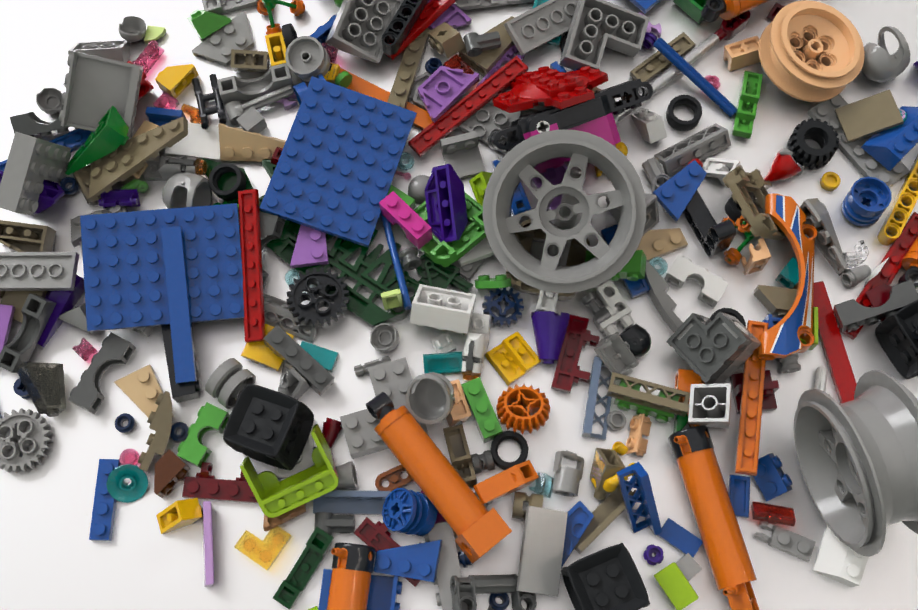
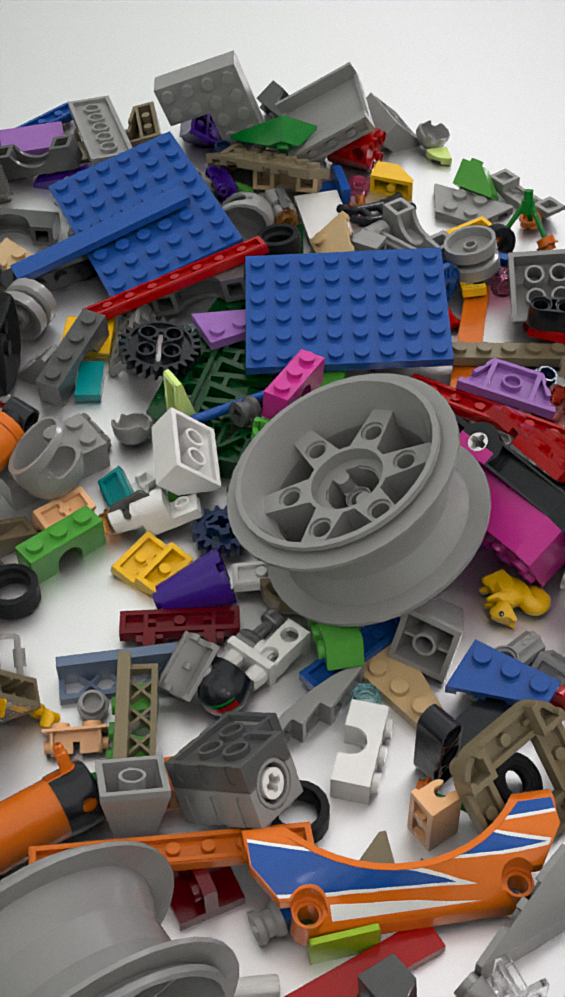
camera: 70 degrees right, 25 degrees down
clear pink wheel [72,338,97,361] -> none
clear pink hinge [132,40,165,75] -> none
dark tan brick [230,49,270,73] -> none
bright green tile [335,71,352,88] -> none
orange gear [496,384,550,435] -> none

